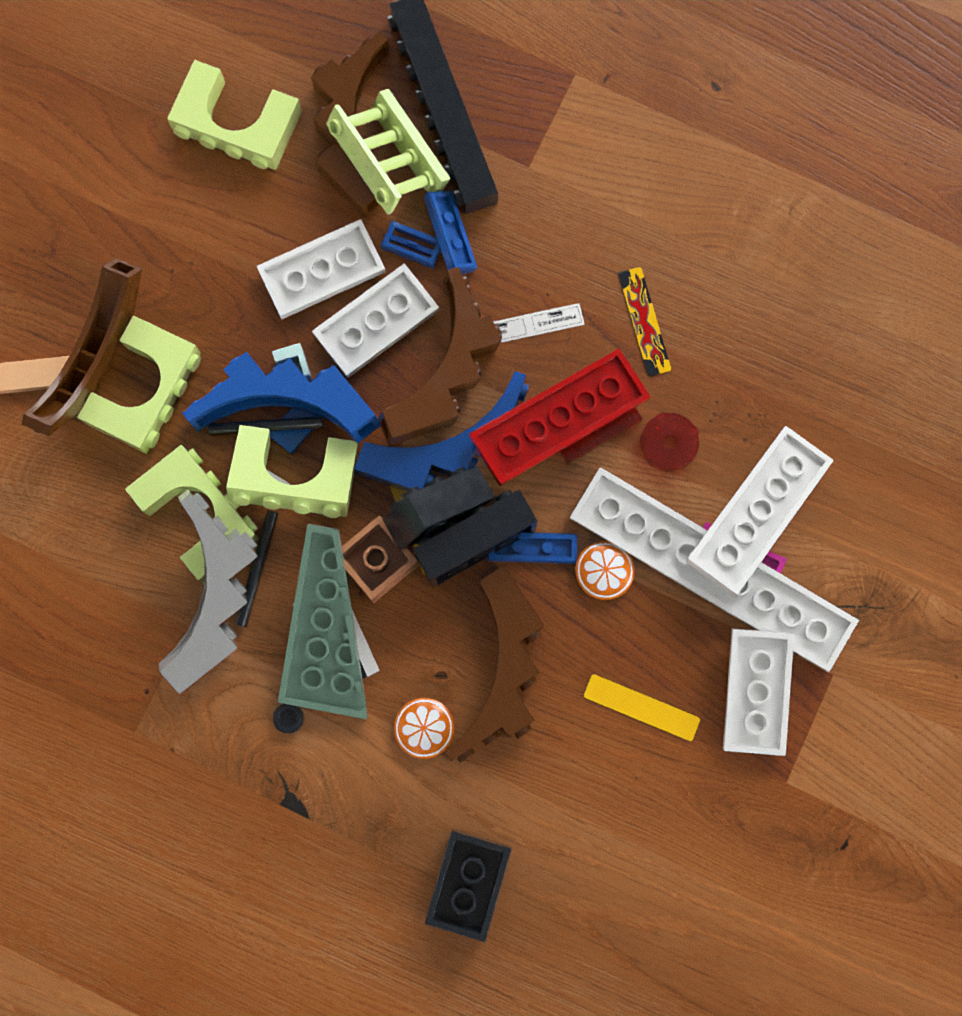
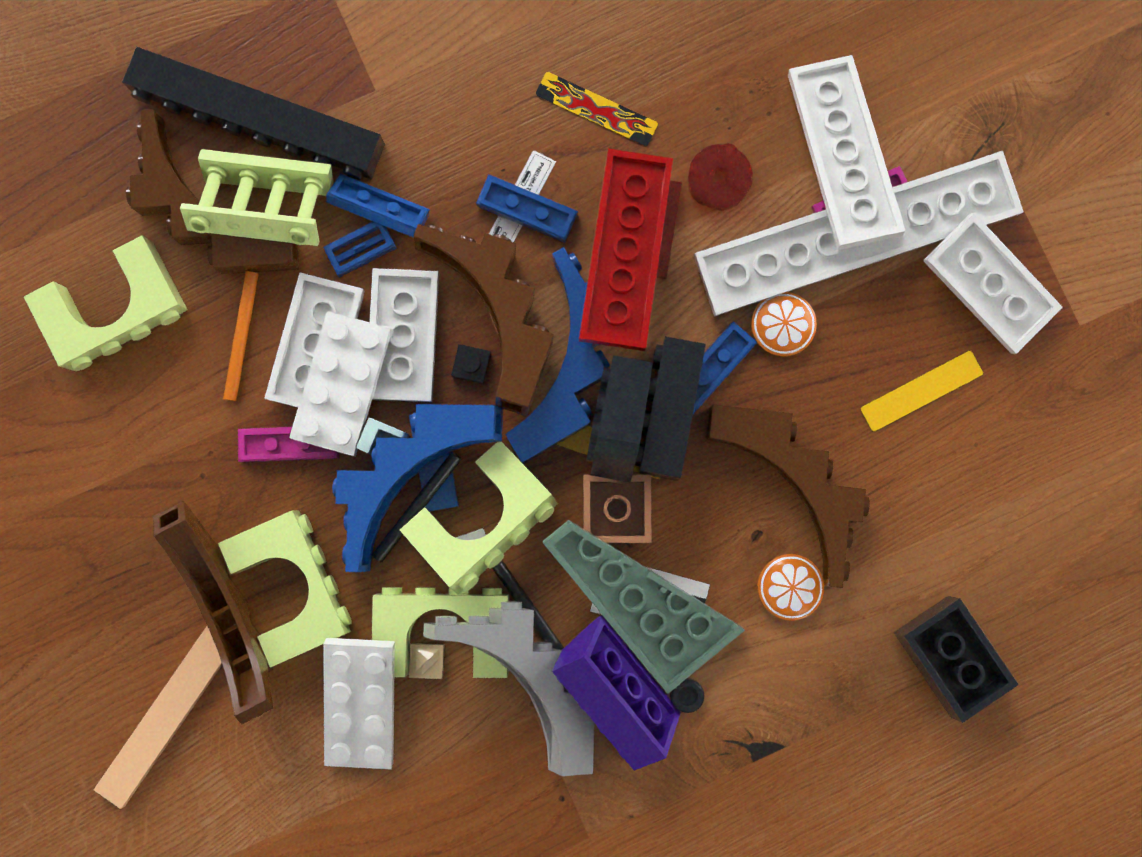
camera: 50 degrees left, 5 degrees up
none -> orange bar [223,271,259,401]
none -> dark pink tile [238,427,339,462]
none -> white plate [289,311,392,457]
none -> white plate [324,638,395,769]
none -> tan tile [409,643,445,679]
none -> black plate [451,344,491,384]
none -> blue tile [476,174,578,243]
none -> dark purple slope [552,615,681,771]

